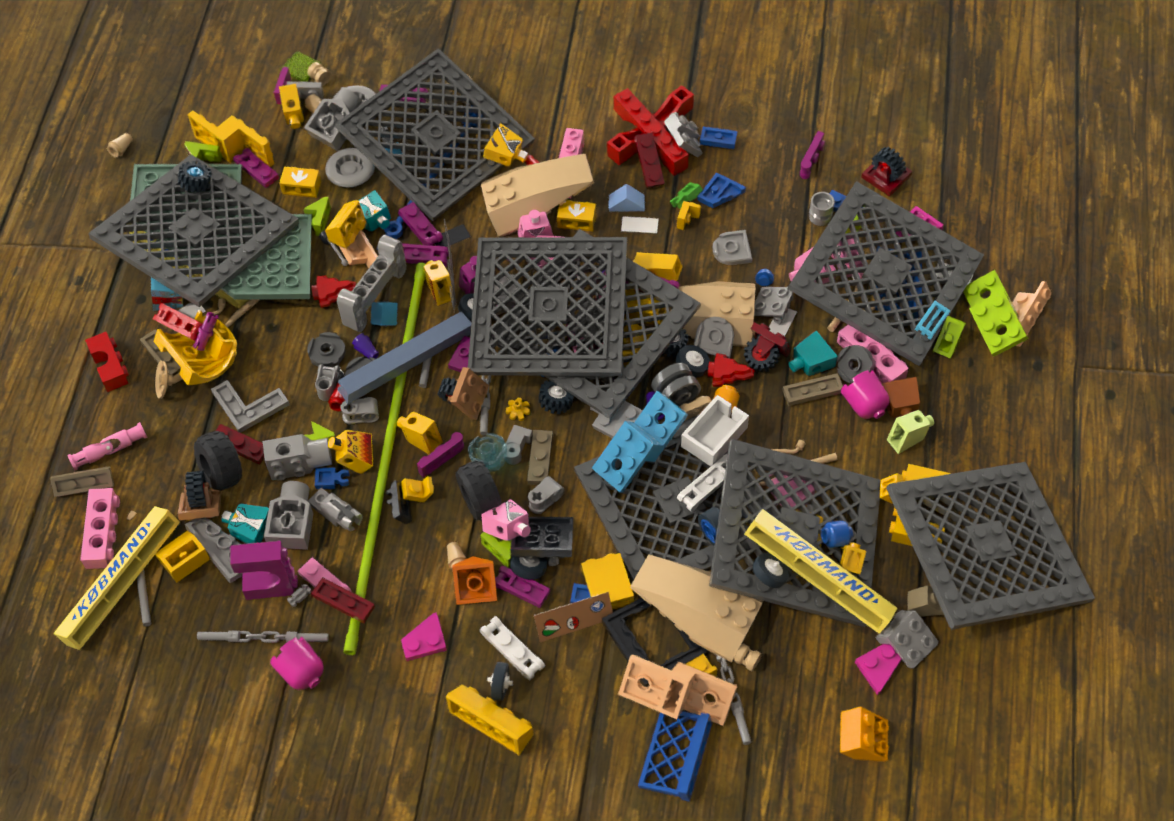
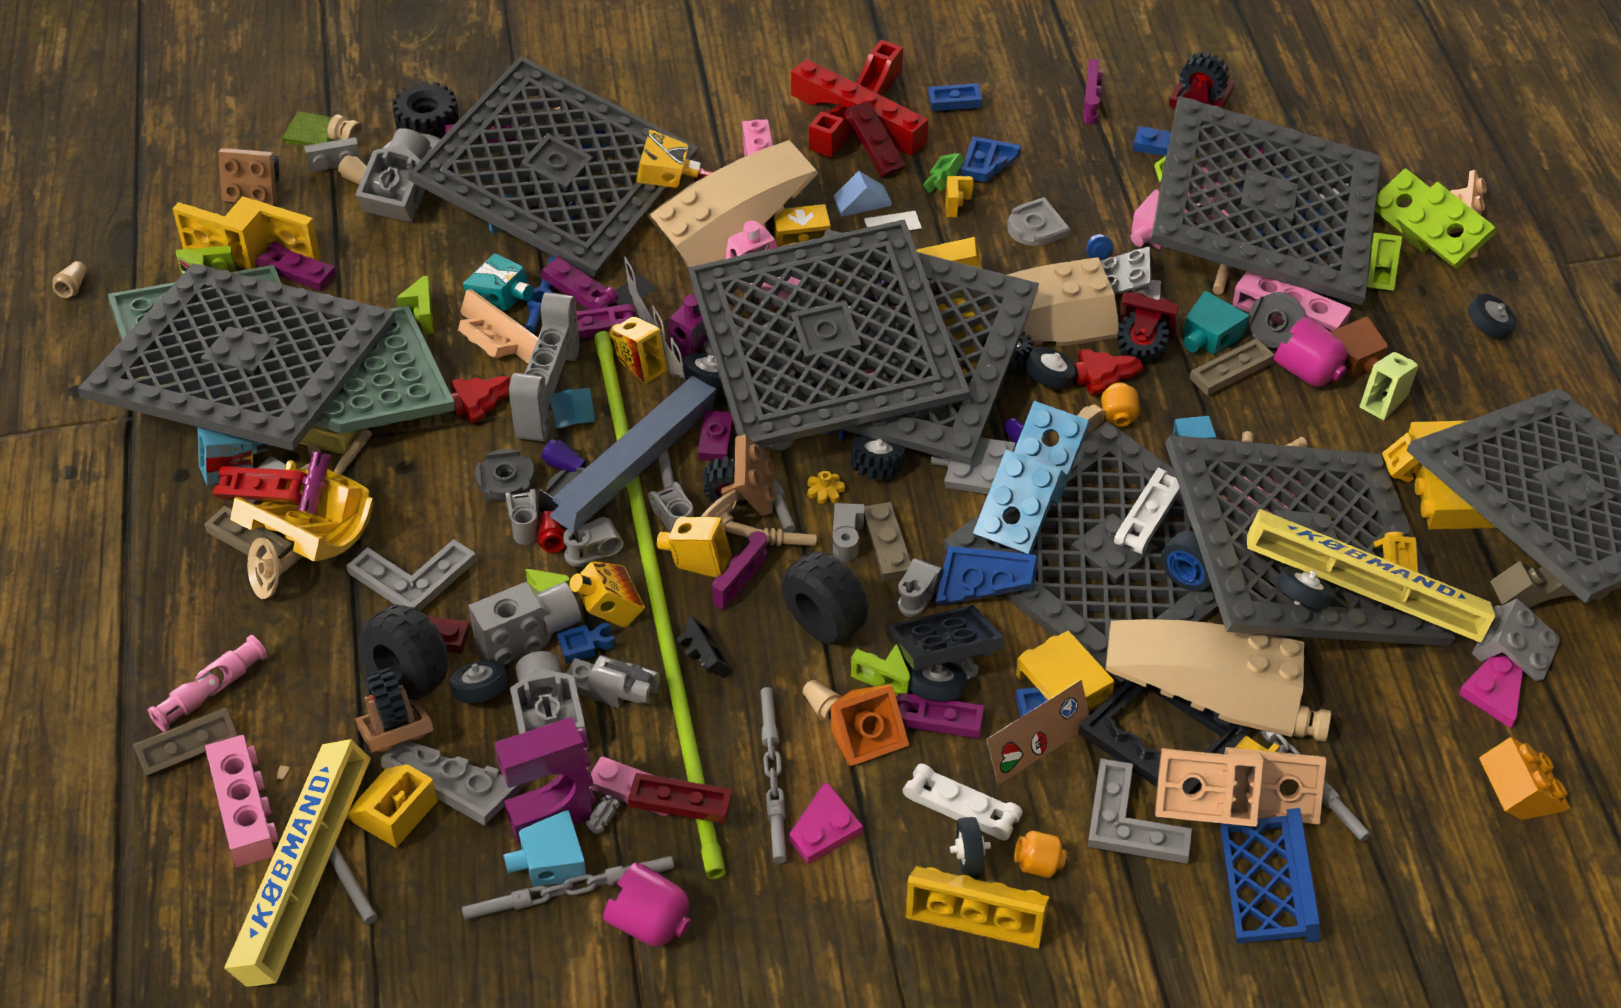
camera: 20 degrees left, 10 degrees down
red arch [85,332,129,392] -> none
black wheel [178,161,212,192] -> none
teal torso [222,504,269,544] -> none
magenta plate [274,67,291,105] -> none
yellow torso [279,84,304,129] -> none
yellow brick [279,167,321,198] -> none
hinge [319,230,349,266] -> none
yellow slope [325,200,366,249] -> none
light grey wheel [326,148,375,187] -> none
yellow bracket [401,476,434,503] -> none
clear light blue cylinder [468,433,508,472] -> none
bright pink torso [482,499,531,541] -> none
dark grey wheel [651,363,701,407] -> none
light grey plate [664,112,702,157] -> none
white piece [681,395,749,466] -> none
light grey tile [694,317,734,358] -> none
light grey wheel [809,192,835,226] -> none
blue head [821,520,853,548] -> none
medium azure tile [915,301,950,340] -> none
none -> medium nougat plate [218,148,280,206]
none -> black tyre [392,81,459,139]
none -> black wheel [450,660,508,703]
none -> medium azure torso [503,810,586,886]
none -> light grey piece [648,482,694,533]
none -> tan dish [701,490,816,547]
none -> light grey piece [761,687,786,864]
none -> blue wing [936,546,1039,606]
none -> light orange head [1014,831,1066,878]
none -> light grey plate [1087,759,1192,864]
none -> dark azure panel [1172,416,1216,439]
none -> black wheel [1468,293,1517,339]

